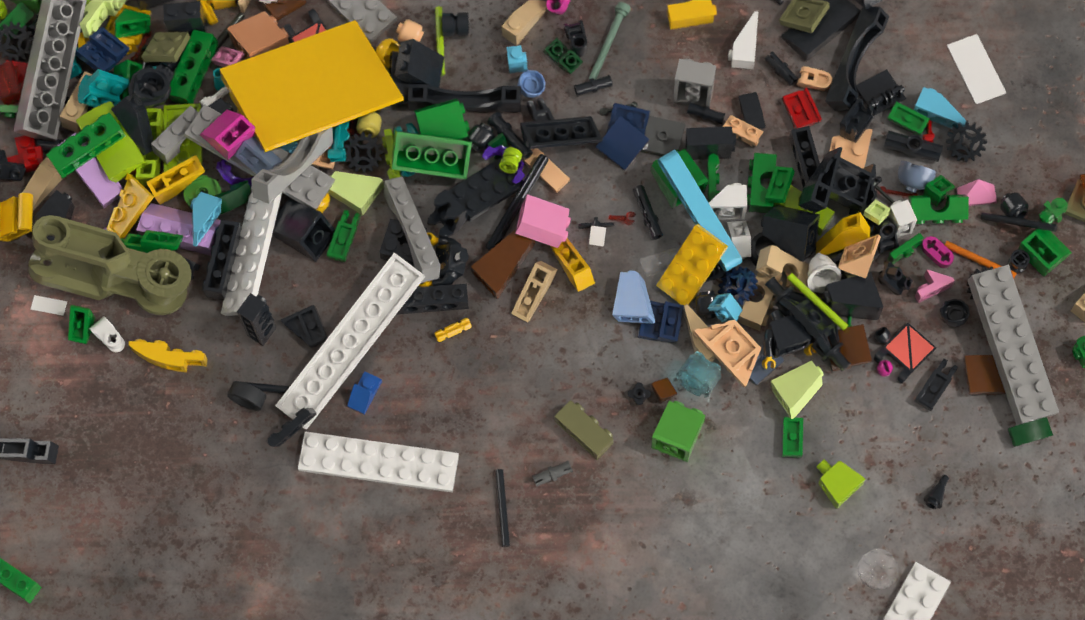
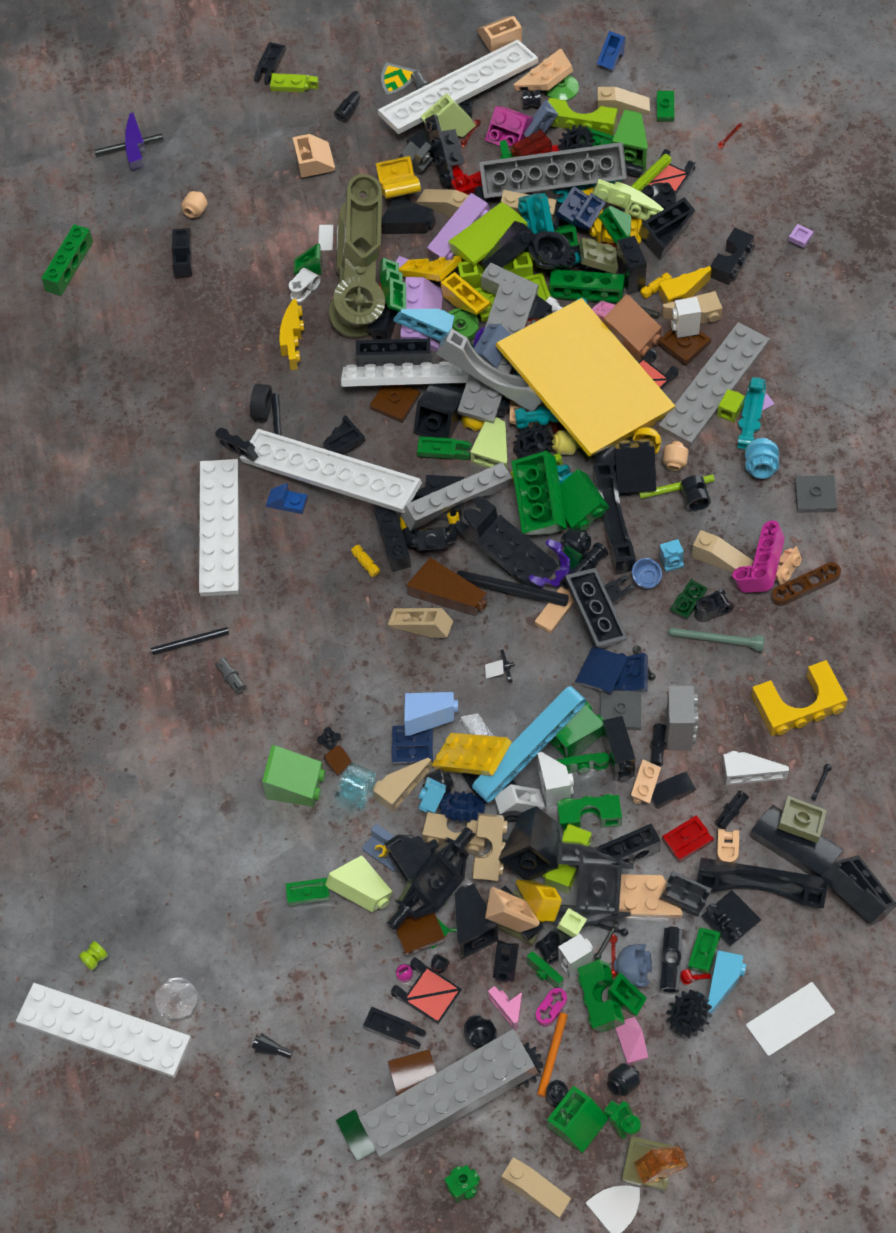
camera: 80 degrees right, 10 degrees down
green brick [46,112,126,178] -> none
dark pink slope [200,110,255,160] -> none
black brick [237,293,276,346] -> none
lime wheel [499,147,522,174] -> none
bright pink brick [516,194,571,248] -> none
yellow slope [550,238,595,292] -> none
olive brick [554,400,613,460] -> none
black pin [574,75,613,96] -> none
clear red hand [609,211,636,225] -> none
black pin [633,185,663,240] -> none
light nougat wing [694,320,761,388] -> none
green plate [765,166,795,204] -> none
lime bar [787,273,848,331] -> none
white piece [807,253,842,293] -> none
lime torso [816,459,865,509] -> none
black bar [981,212,1057,232] -> none
none -> reddish brown plate [369,385,420,423]

